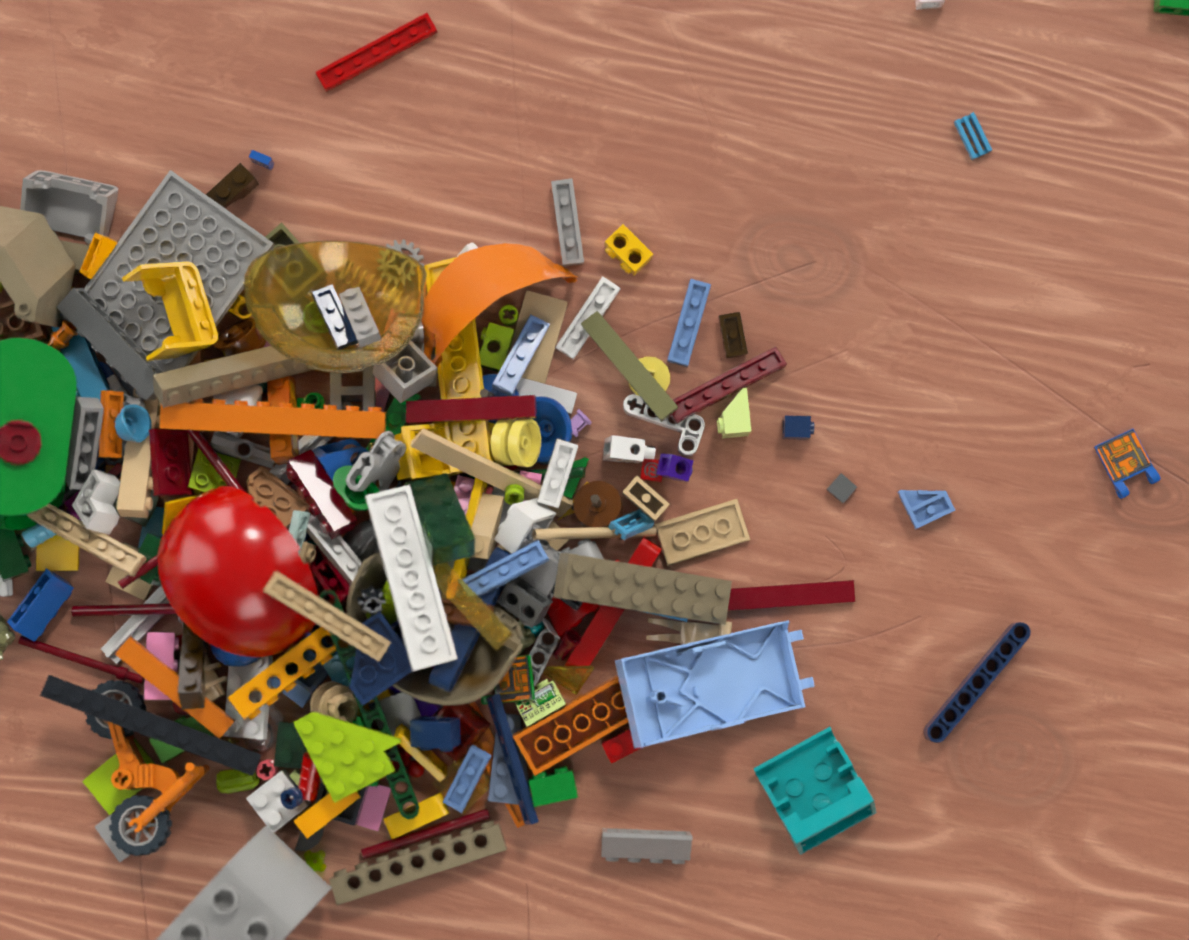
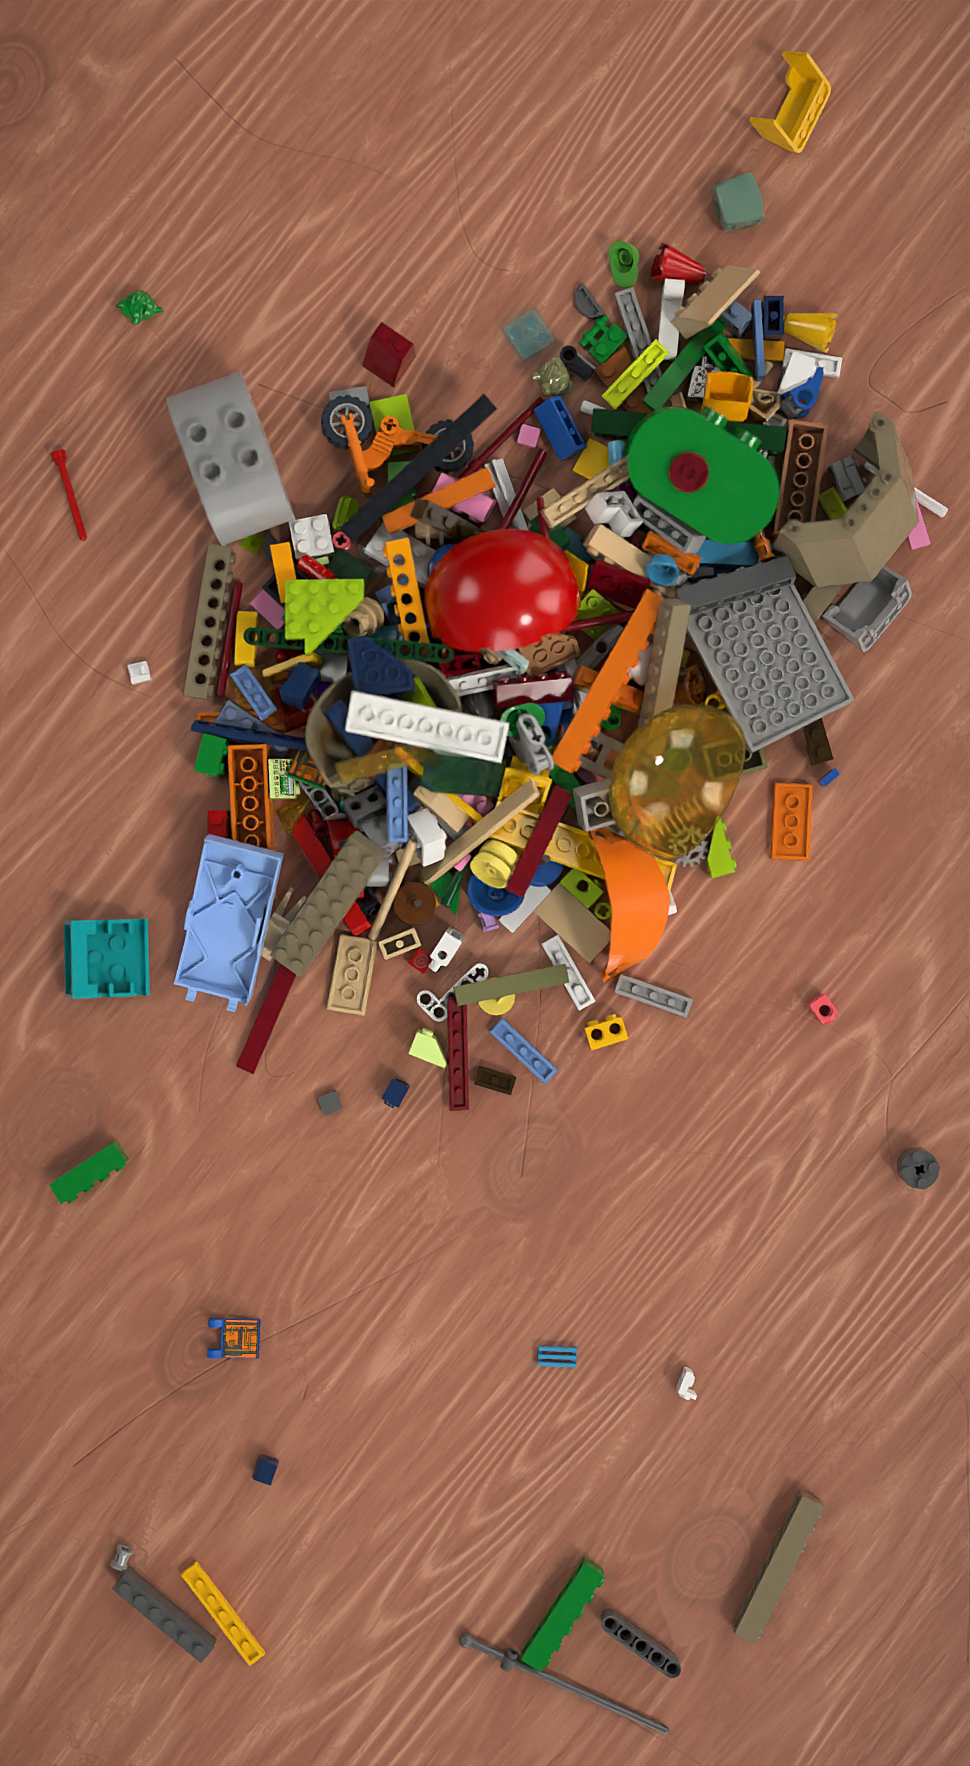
camera: 115 degrees right, 5 degrees up
light orange slope [79,232,117,279] -> none
yellow windscreen [122,262,218,361] -> none
tan tile [263,571,391,662] -> none
dark blue bush [280,787,303,810] -> none
plate [312,285,358,350] -> none
red tile [315,13,438,92] -> none
light grey plate [339,287,381,347] -> none
black gear [357,585,386,615] -> none
tile [492,314,550,396] -> none
lime bush [504,484,524,505] -> none
white tile [537,439,578,508] -> none
light grey slope [601,828,692,864] -> none
dark azure tile [608,509,655,540] -> none
dark purple brick [656,453,693,482] -> none
medium blue wing [897,490,955,529] -> none
dark blue beam [923,622,1031,743] -> none
none -> green brick [49,1140,129,1204]
none -> white tile [127,661,152,685]
none -> black bracket [356,886,381,917]
none -> dark red slope [362,322,415,388]
none -> bright pink tile [517,424,540,449]
none -> lime slope [705,817,736,878]
none -> orange tile [770,783,813,861]
none -> coral brick [807,993,838,1024]

